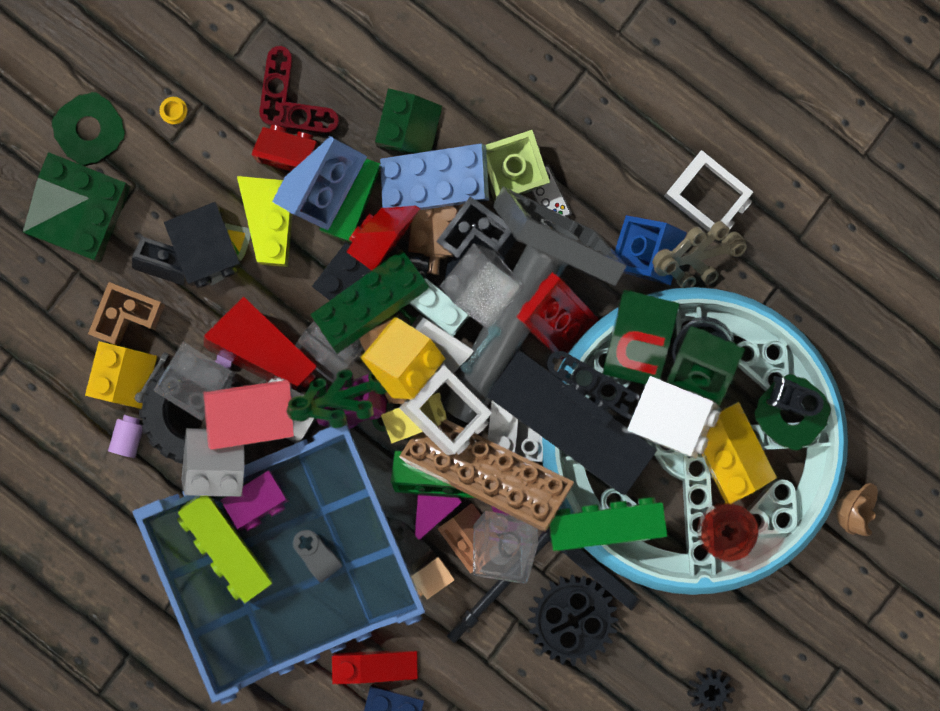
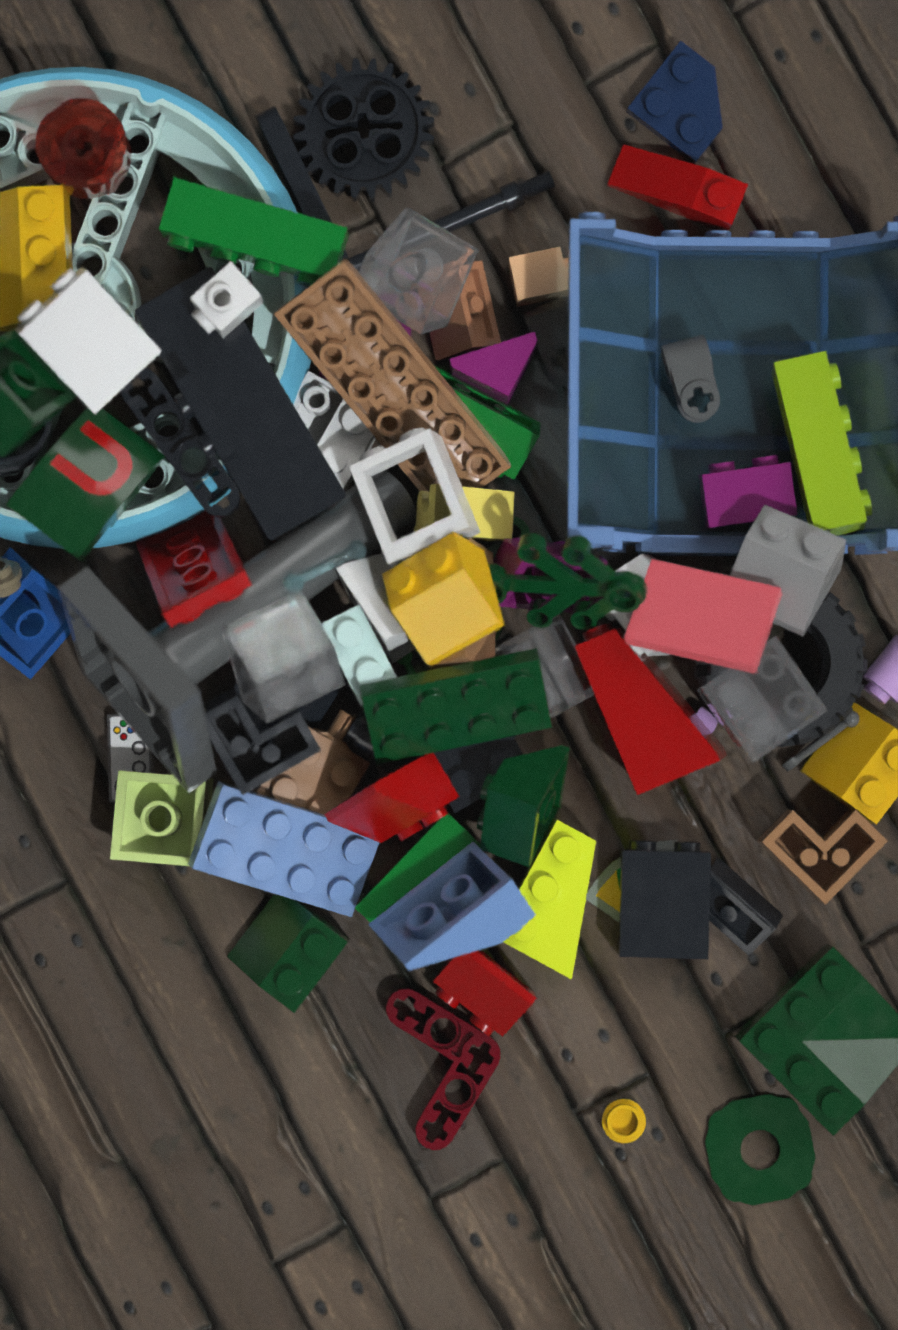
camera: 160 degrees left, 0 degrees up
none -> white brick [190,262,263,338]
none -> dark green slope [477,745,570,867]

